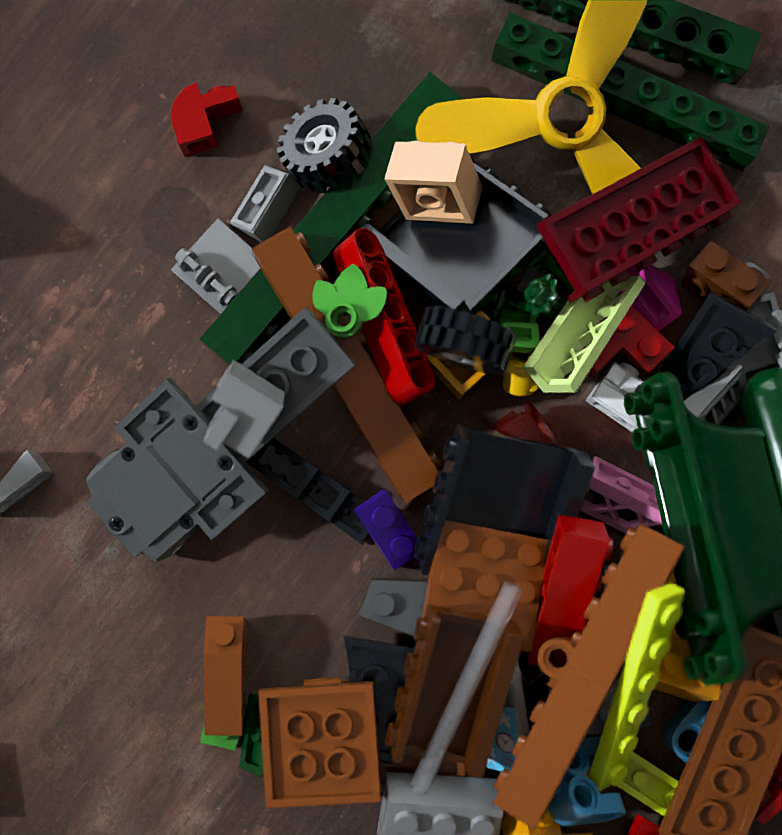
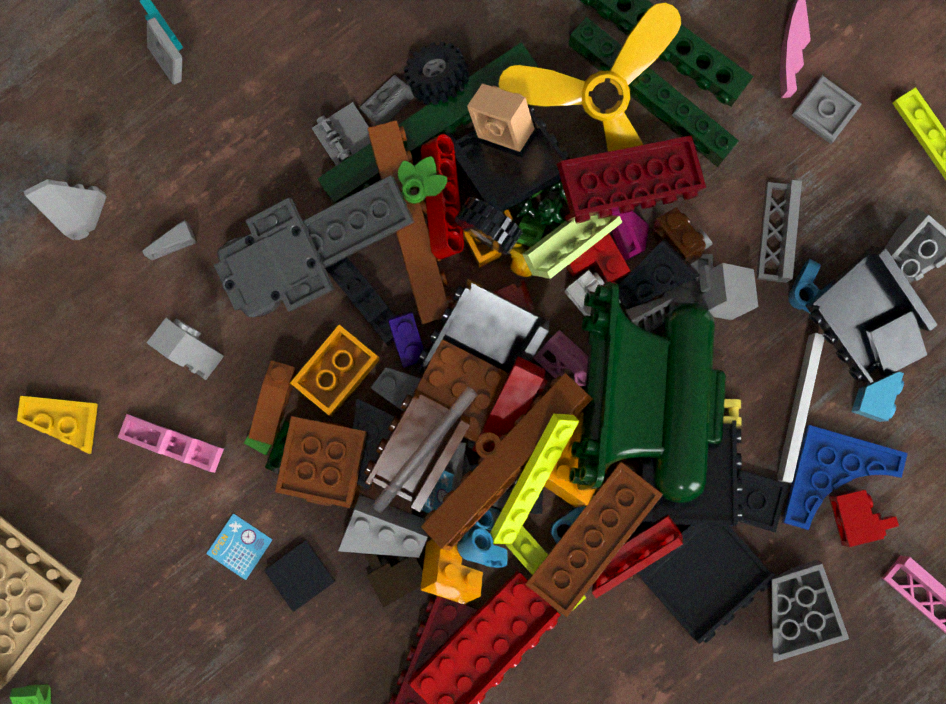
camera: 20 degrees right, 0 degrees up
red brick [171,82,243,157] -> none
light grey plate [203,360,285,458] -> none
none -> bright pink slope [118,414,224,473]
none -> light grey wedge [147,318,224,380]
none -> light orange brick [290,325,380,417]

